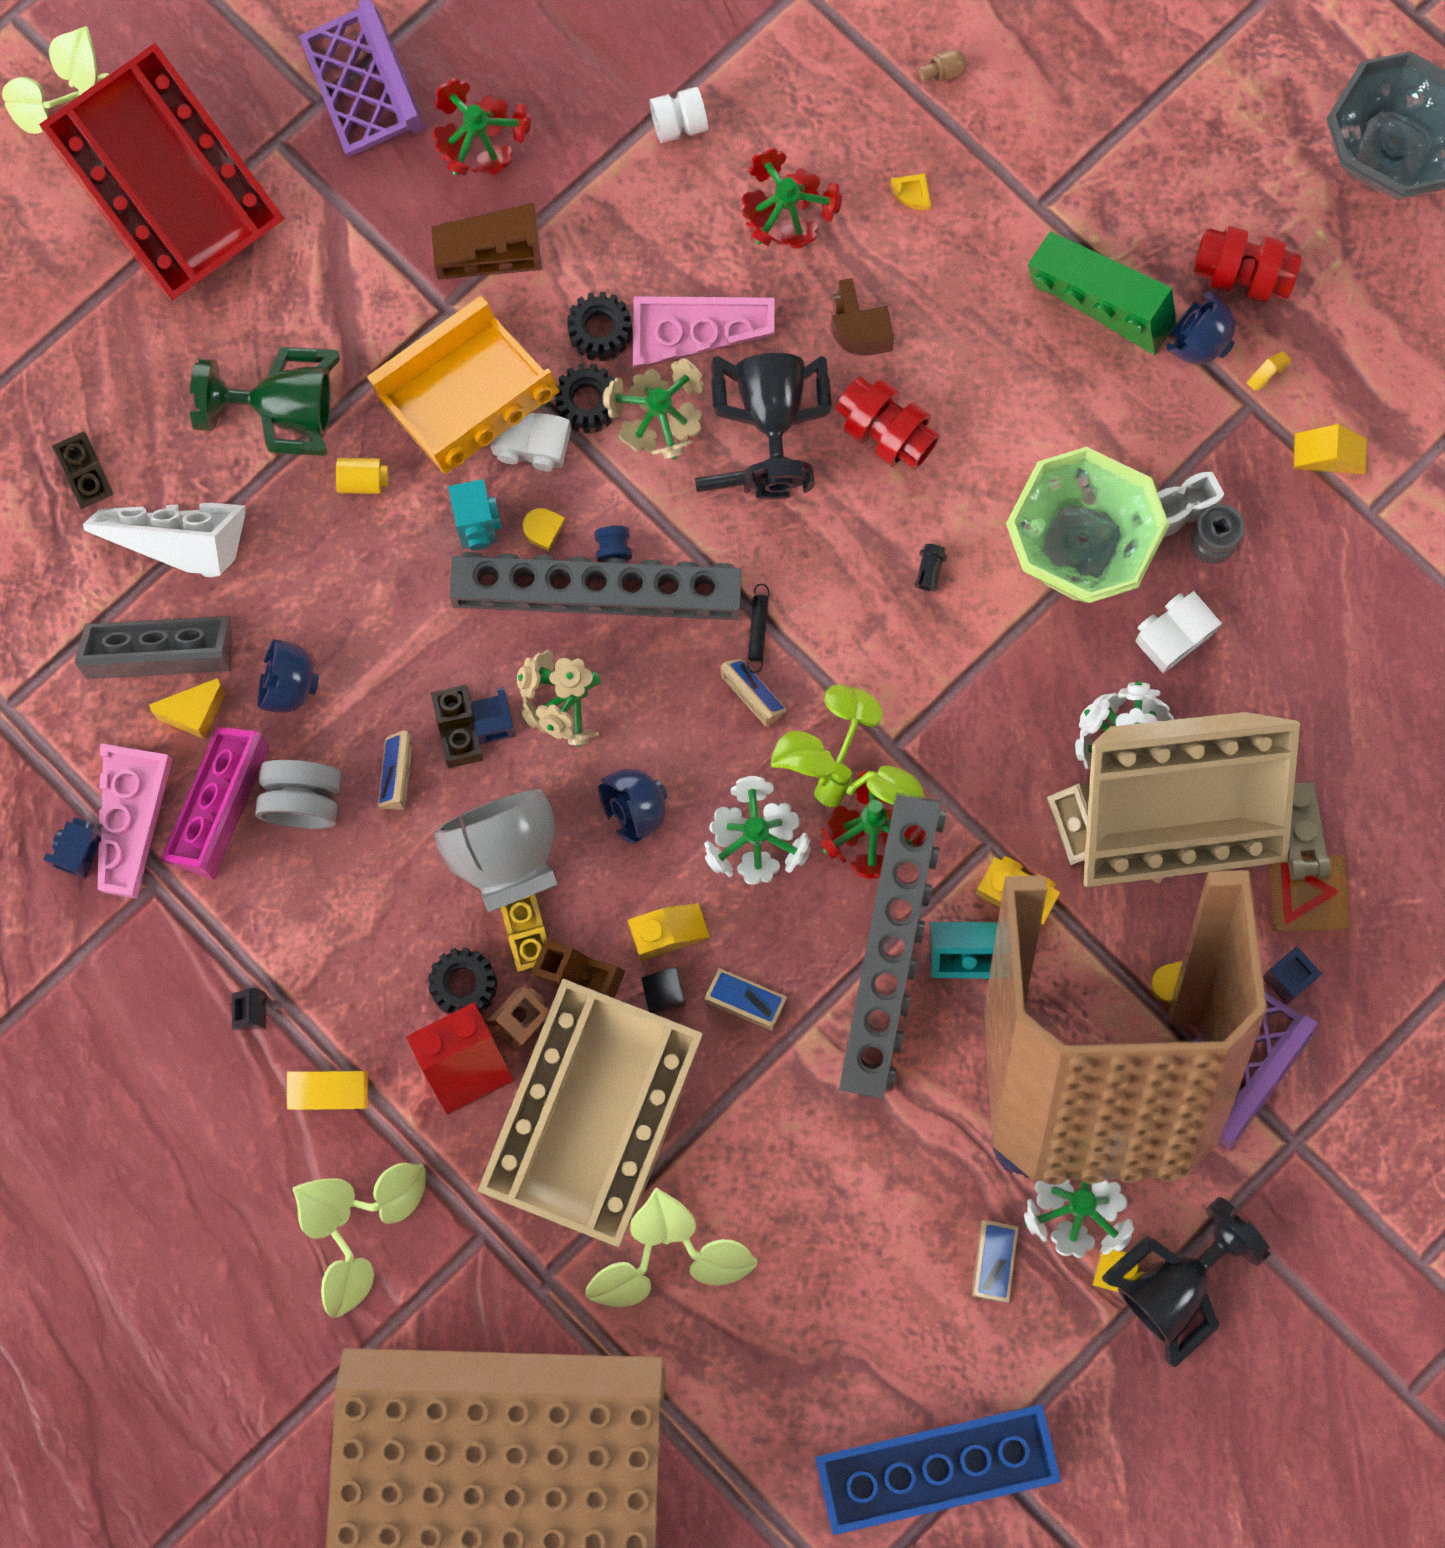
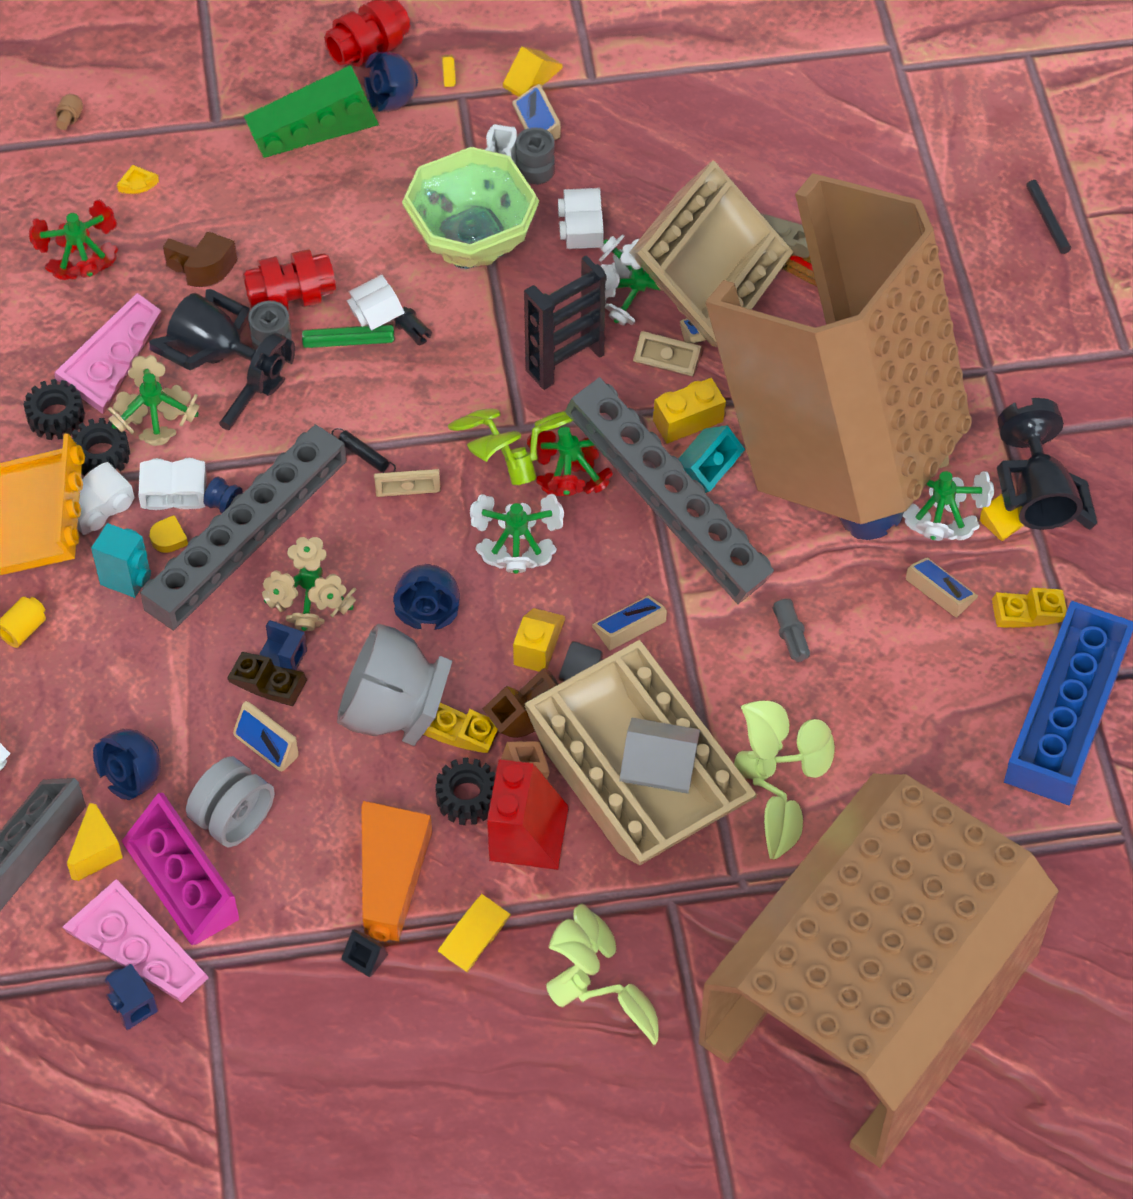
camera: 55 degrees left, 20 degrees down
none -> white brick [138,458,207,510]
none -> dark grey wheel [248,301,292,350]
none -> green axle [302,324,394,348]
none -> white brick [347,275,405,331]
none -> orange slope [361,801,432,942]
none -> slope [512,84,560,140]
none -> black fence [524,255,607,390]
none -> light grey slope [619,718,700,794]
none -> dark grey axle [772,599,810,663]
none -> yellow slope [992,587,1067,628]

